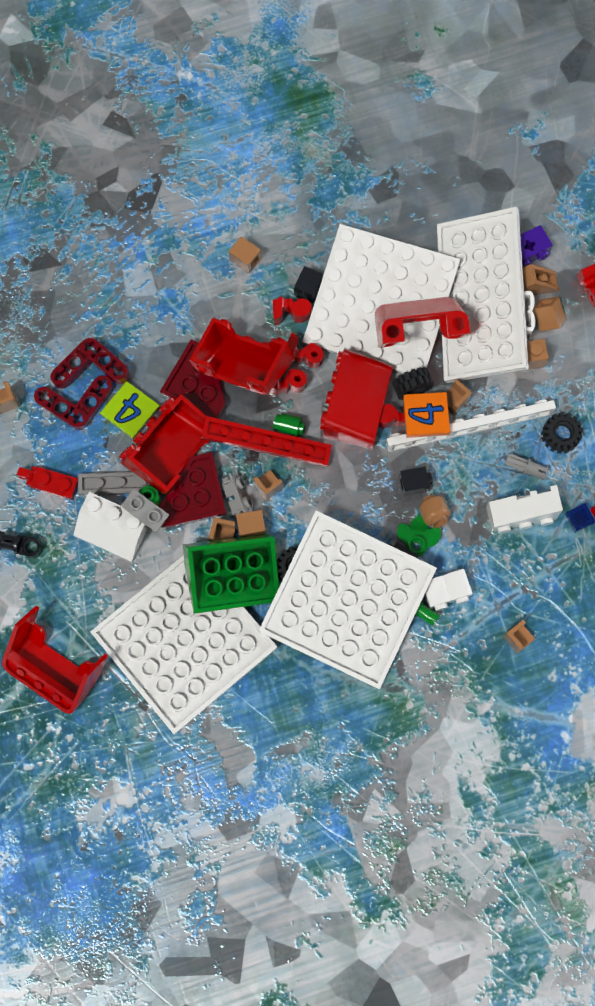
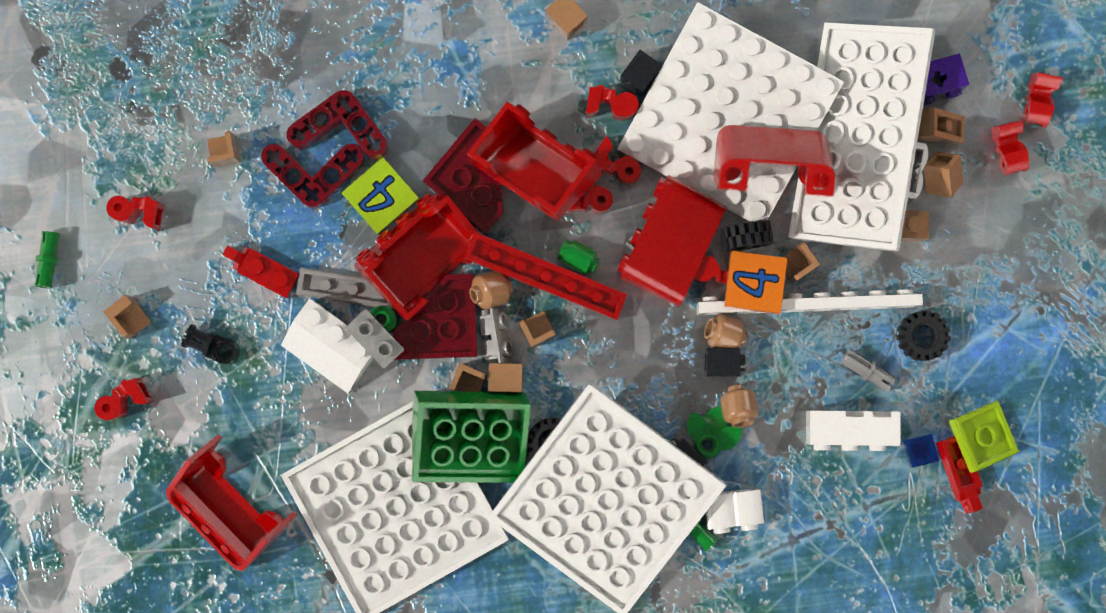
camera: 10 degrees right, 10 degrees up
medium nougat panel [503,620,535,654] -> none
none -> medium nougat head [469,270,513,310]
none -> medium nougat head [704,313,748,348]

